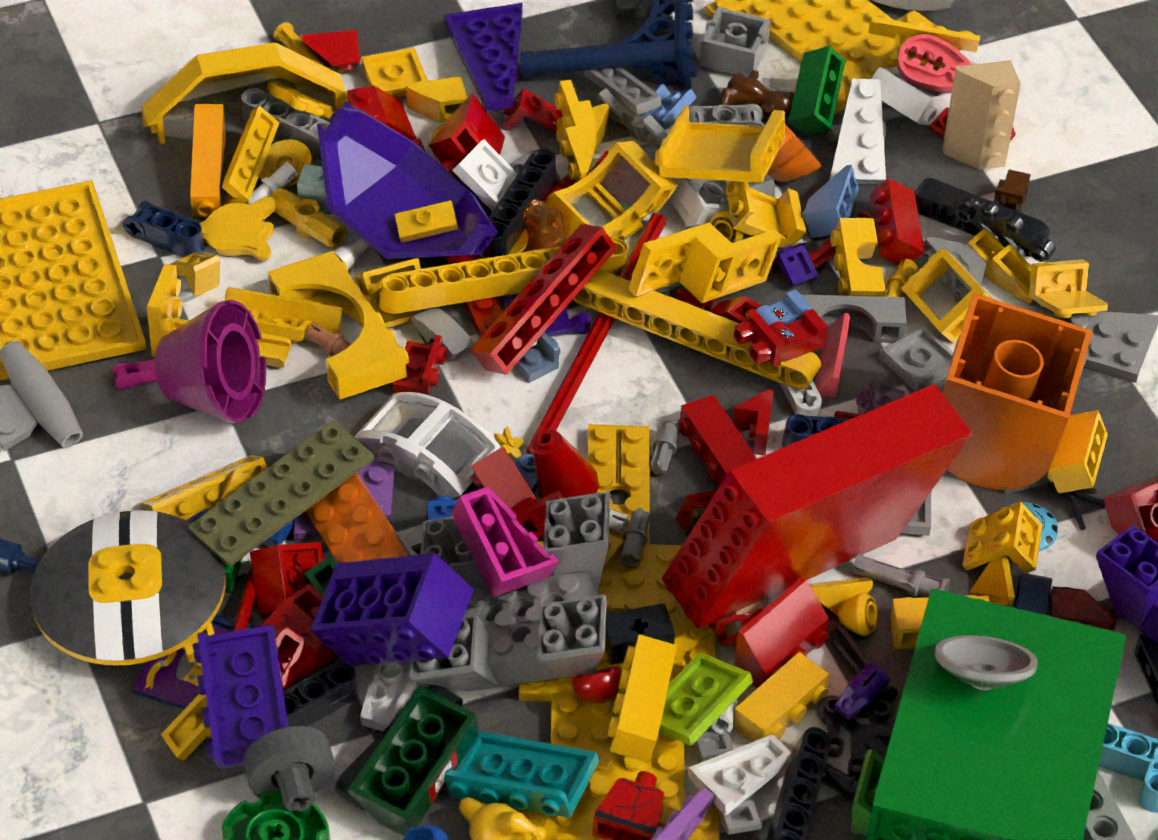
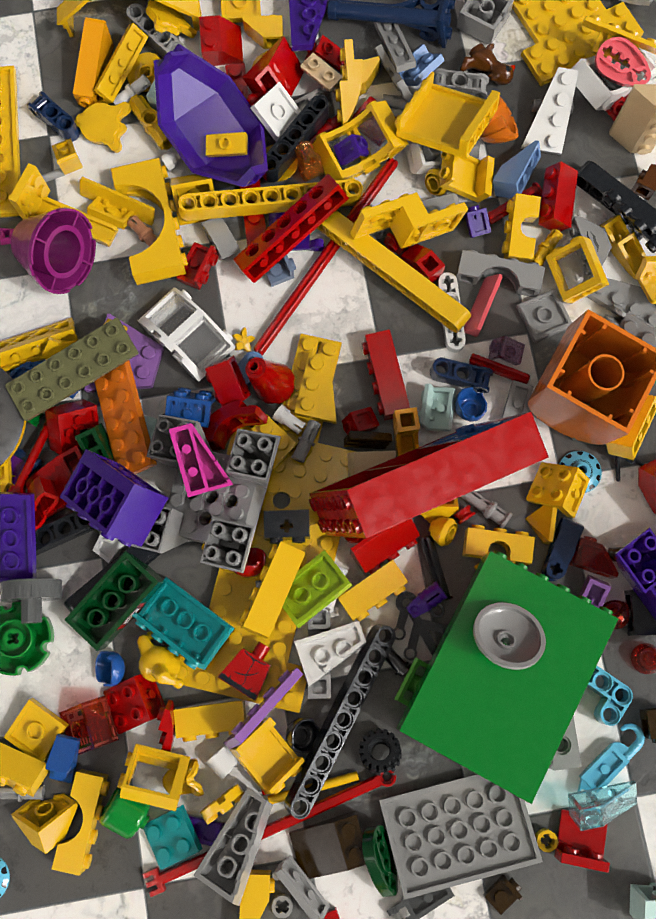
camera: 15 degrees right, 30 degrees up
light grey axle [649,420,680,475] -> none
red hips [733,289,828,367] -> none
red slope [733,389,774,455] -> none
green brick [788,46,846,137] -> none
none -> yellow wing [294,352,337,424]
none -> tan bracket [300,53,342,93]
none -> dark purple bracket [333,134,370,166]
none -> red bush [453,505,476,525]
none -> clear red cone [603,600,629,629]

